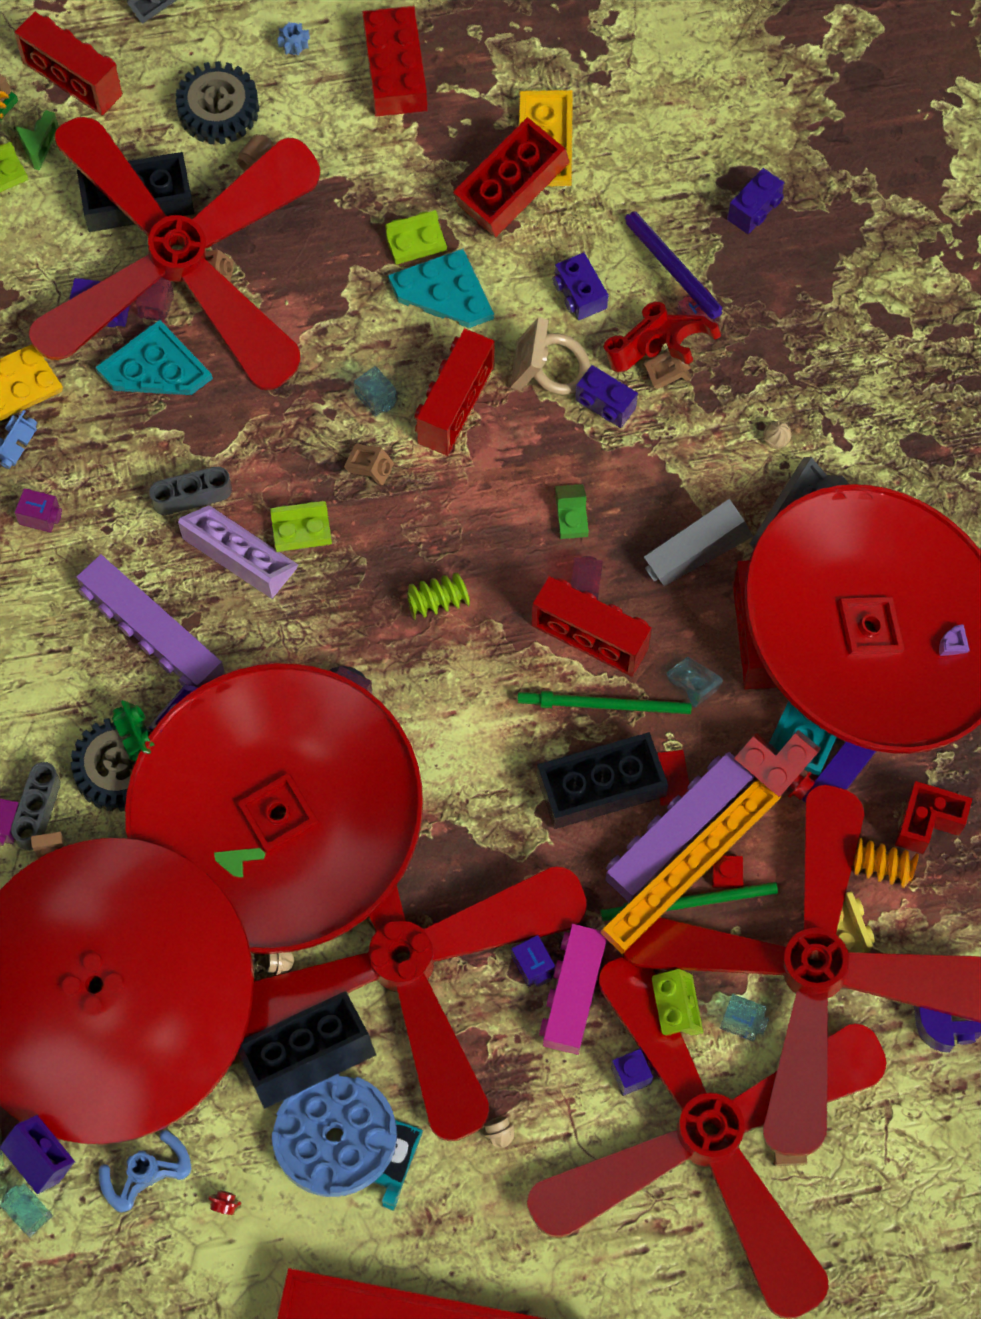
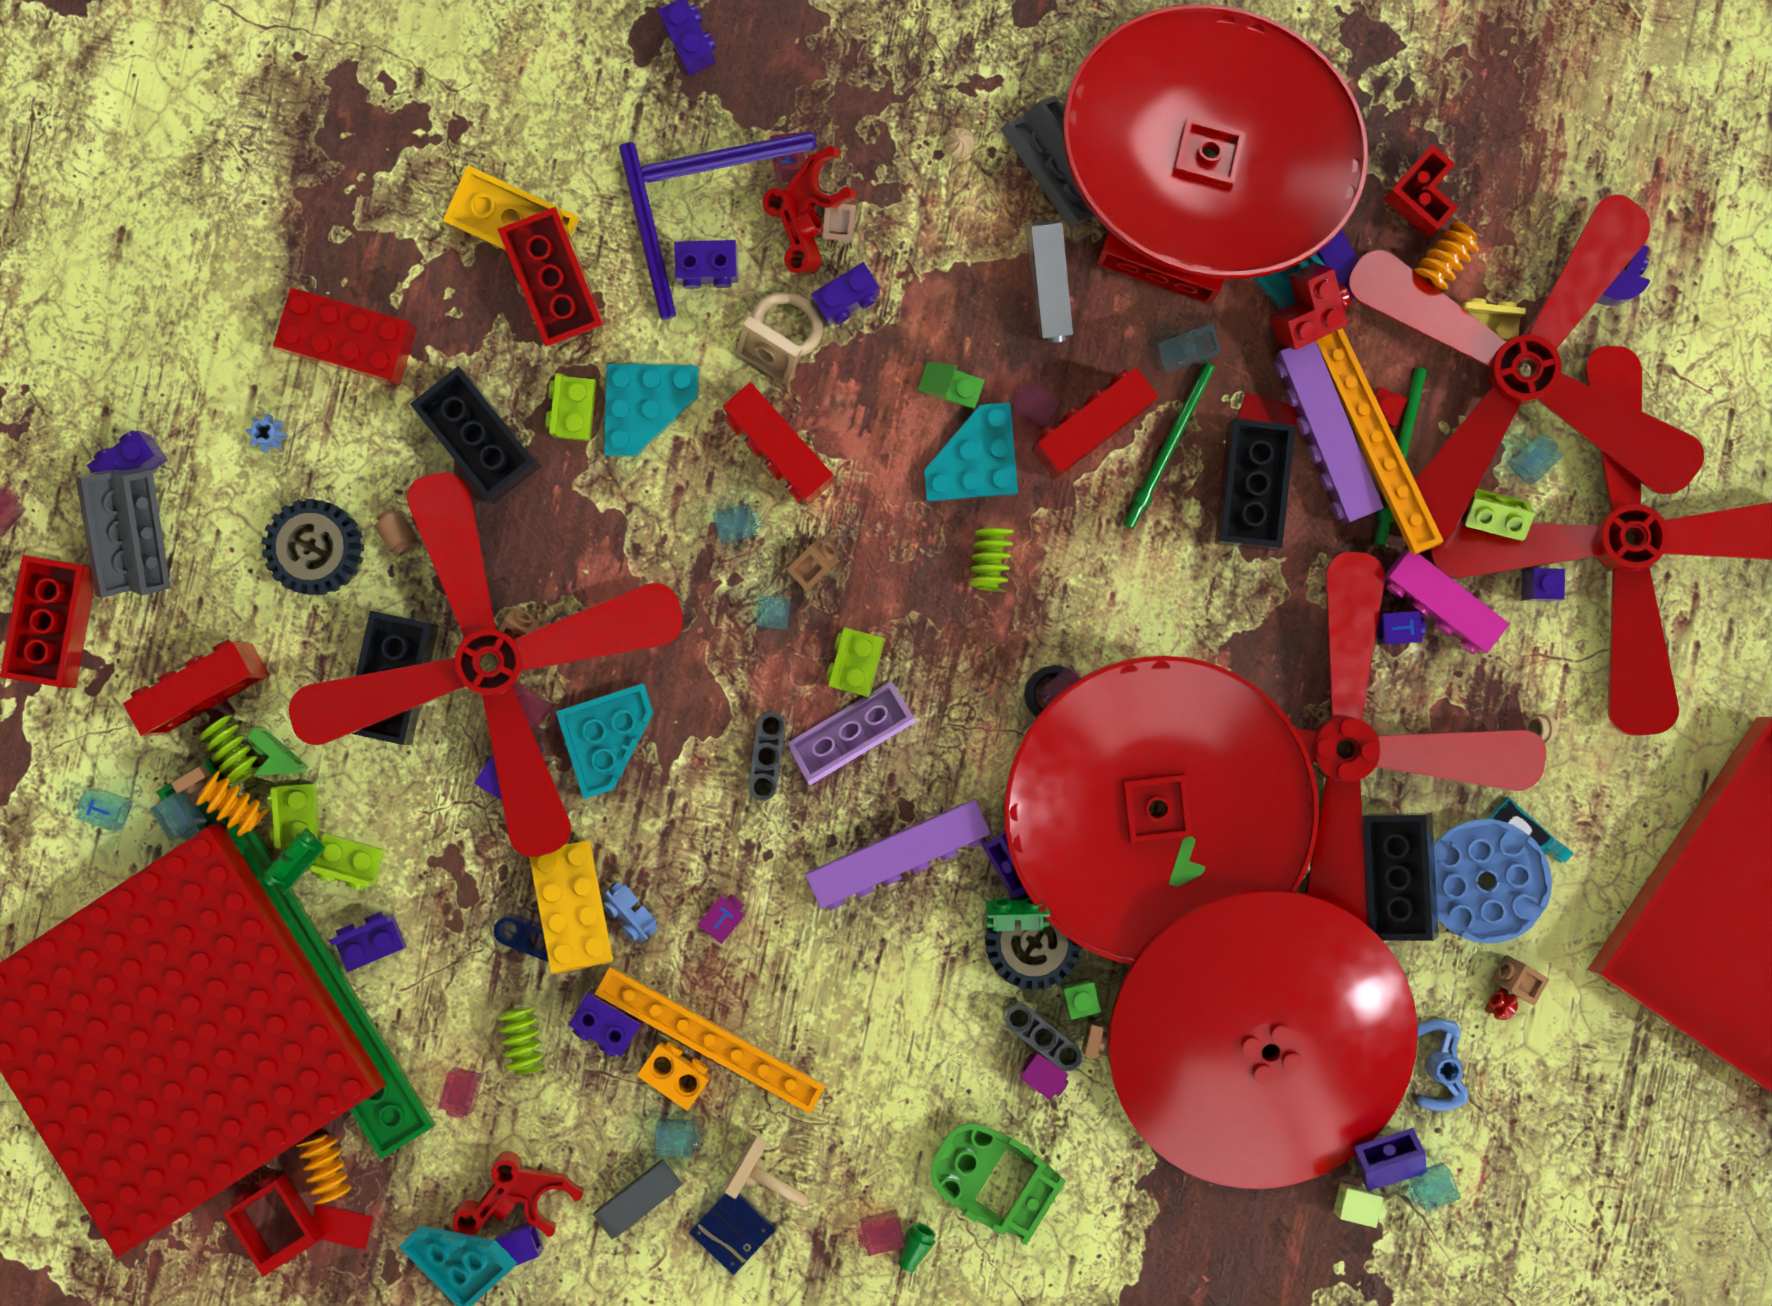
camera: 70 degrees left, 20 degrees up
medium lavender tile [939,625,970,656] -> none
none -> lime piece [199,715,261,784]
none -> black brick [410,366,542,504]
none -> dark purple axle [619,142,676,320]
none -> clear light blue brick [756,595,792,631]
none -> teal plate [924,402,1018,502]
none -> bright green brick [1060,977,1101,1020]
none -> medium nougat bracket [1492,955,1550,1006]

